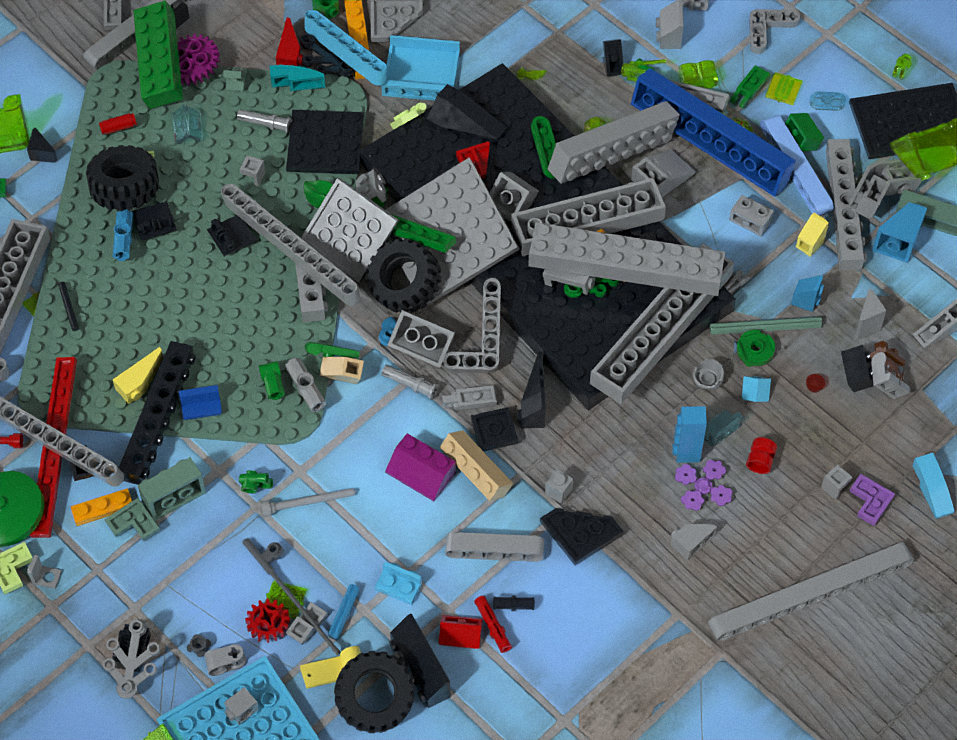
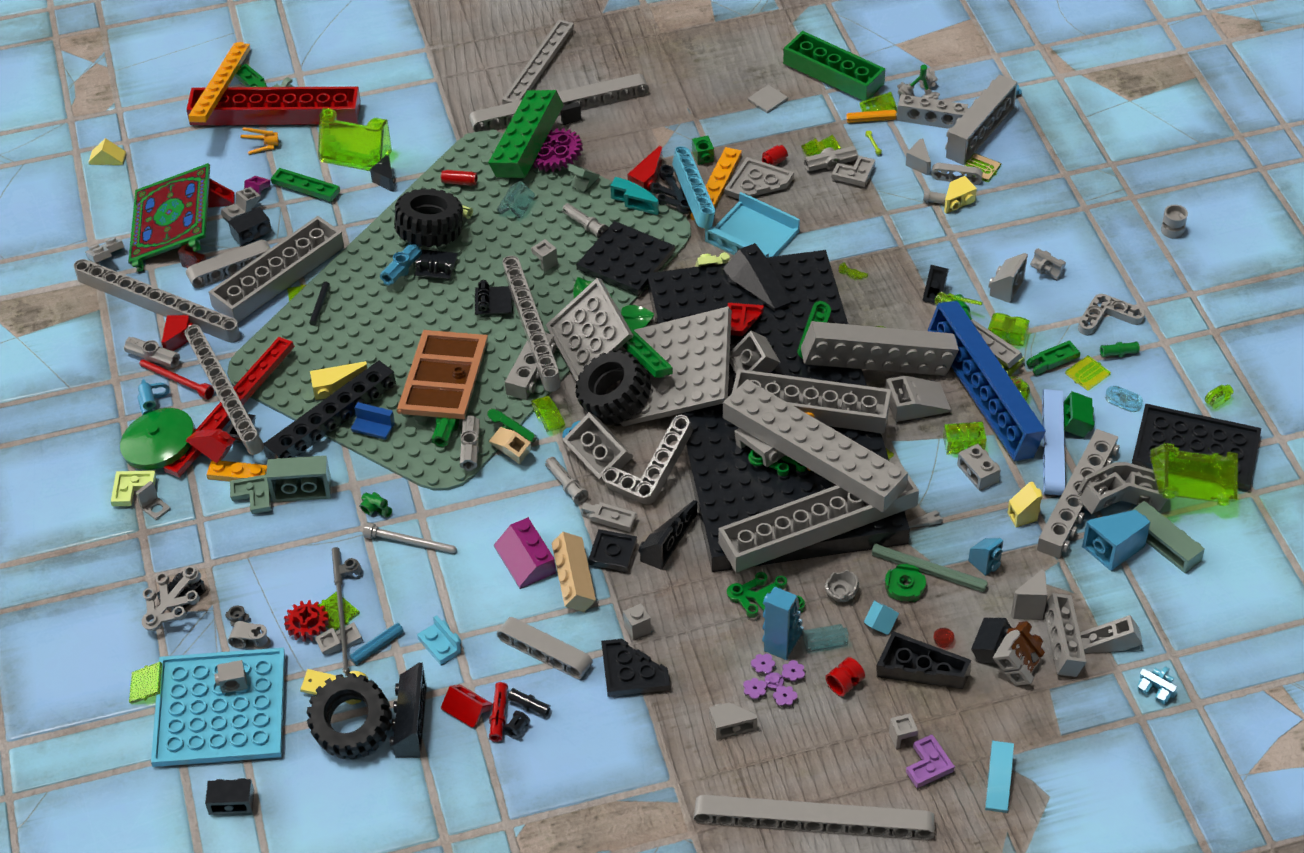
camera: 30 degrees right, 10 degrees down
light grey bracket [356,169,386,203] -> none
none -> red slope [186,428,235,463]
none -> door [396,330,488,419]
none -> black bush [503,710,530,739]
none -> clear neon green slope [531,396,565,432]
none -> green plant [727,572,805,618]
none -> black wedge [876,631,971,689]
none -> clear neon green brick [943,422,987,454]
none -> light grey brick [1044,593,1086,677]
none -> green pin [1100,341,1140,357]

